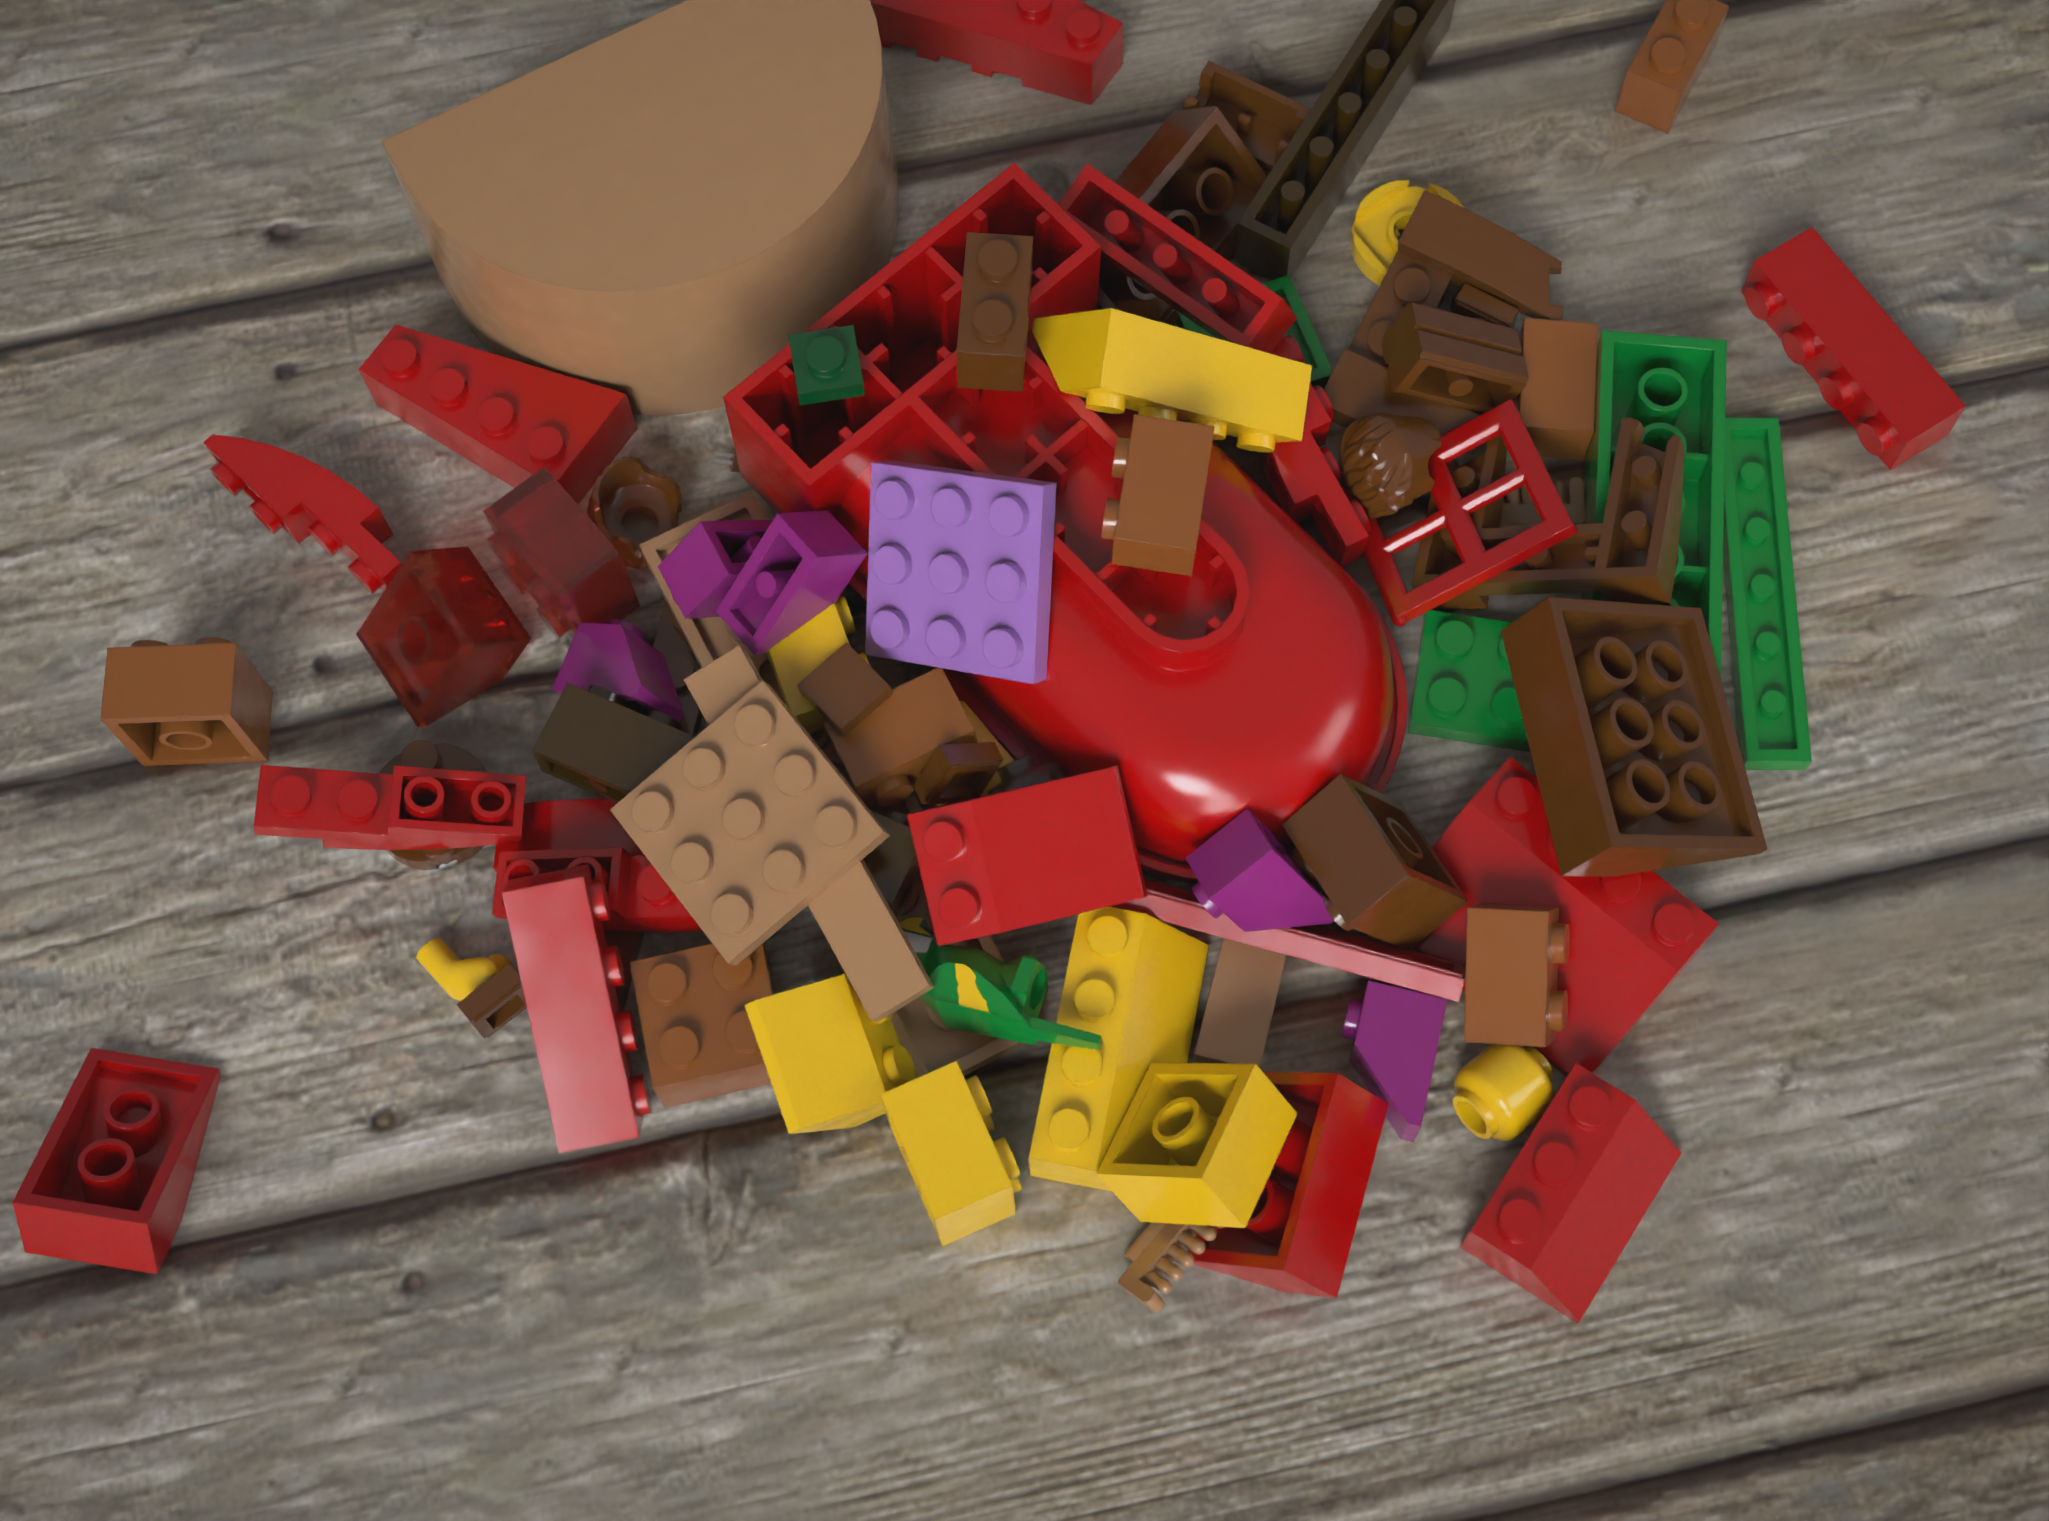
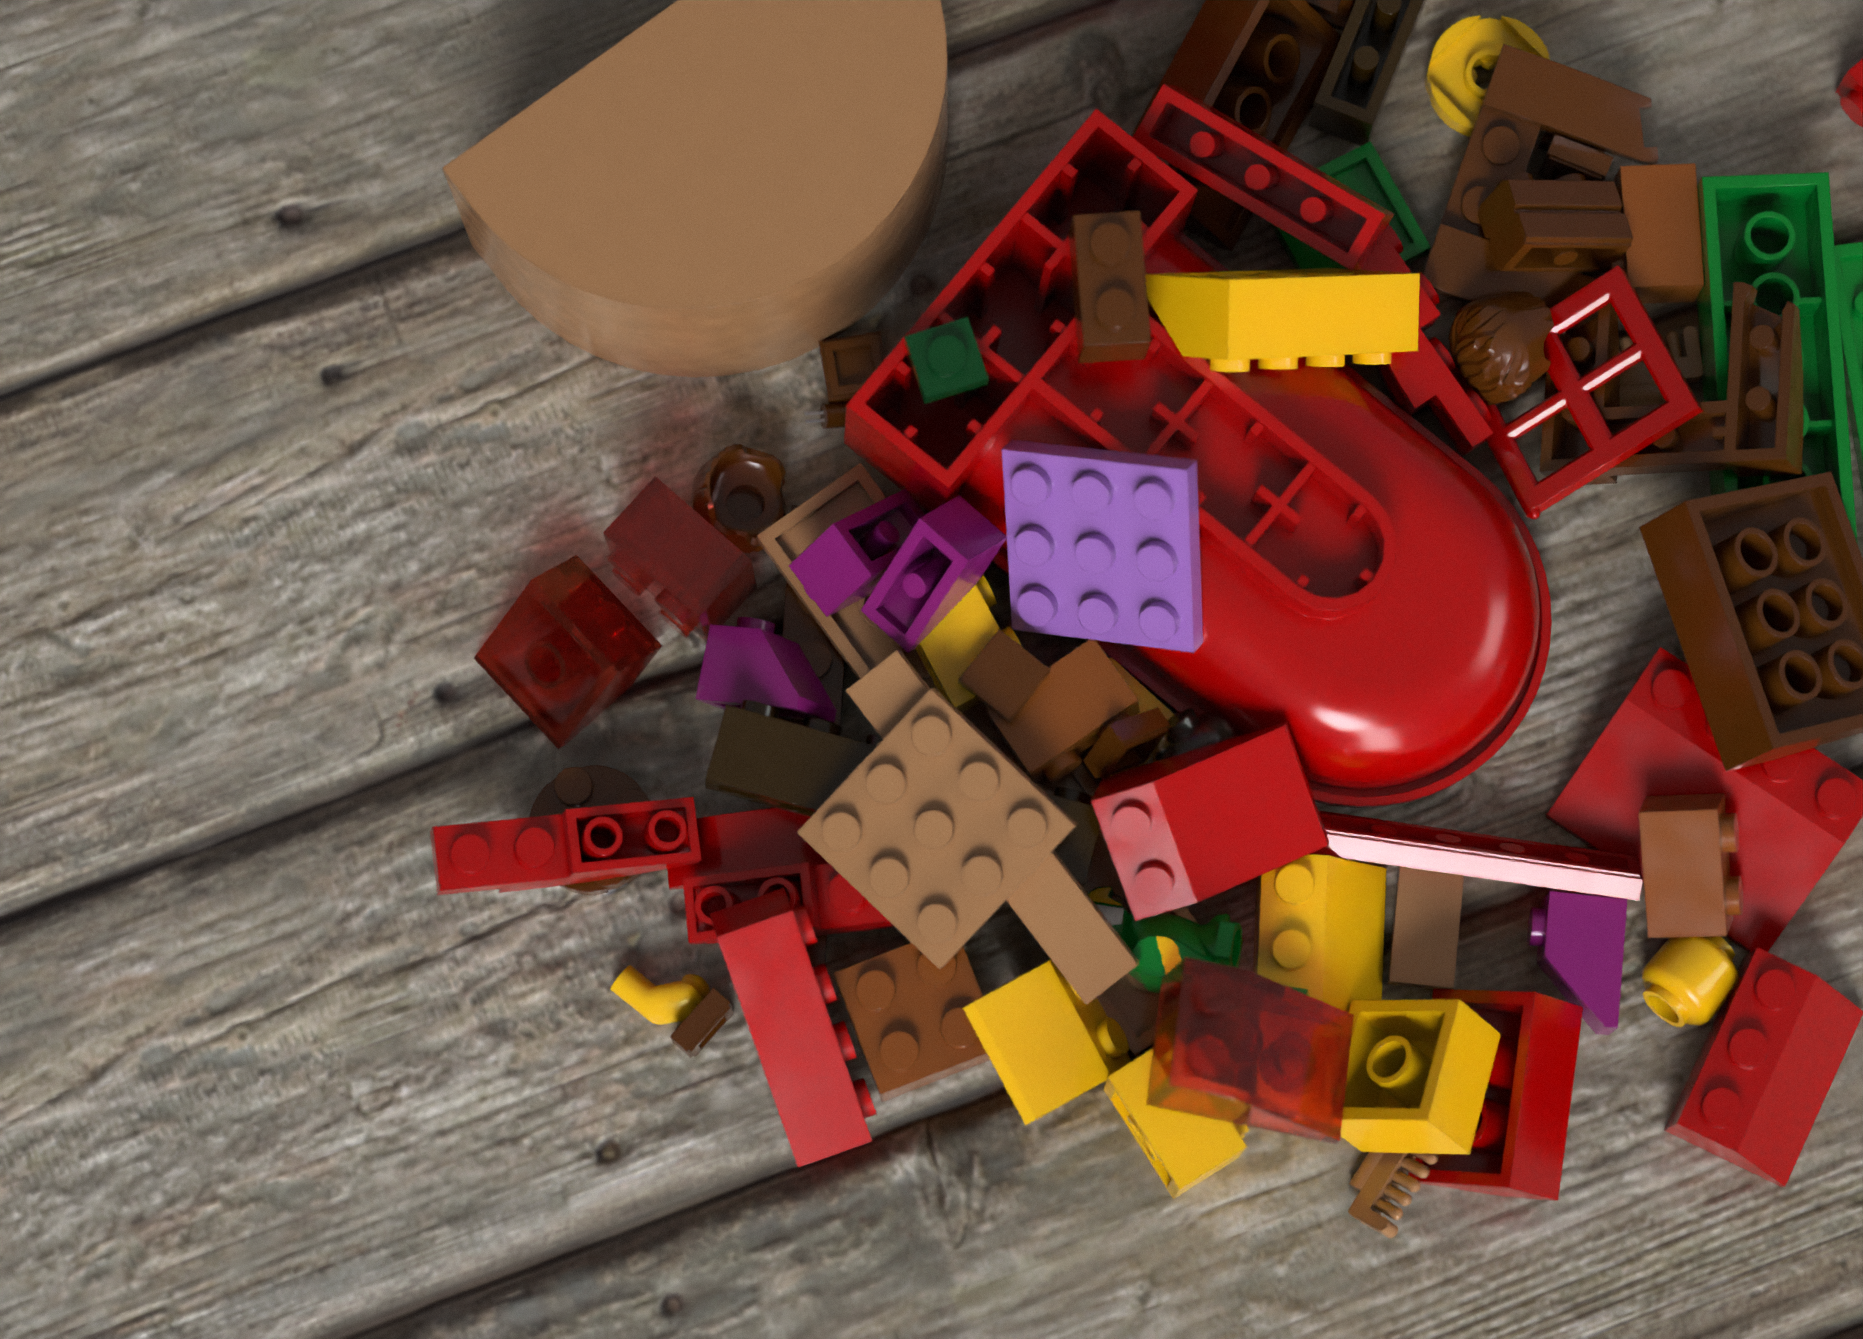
camera: 10 degrees left, 10 degrees up
red slope [12,1048,221,1274] -> none
dark orange brick [100,637,273,766] -> none
red slope [203,434,415,604] -> none
red wedge [358,324,638,520] -> none
dark orange brick [1101,414,1215,576] -> none
magenta slope [1186,808,1334,932] -> none
reddish brown brick [1282,774,1469,951] -> none
green plate [1408,610,1531,752] -> none
none -> clear red slope [1146,957,1354,1144]

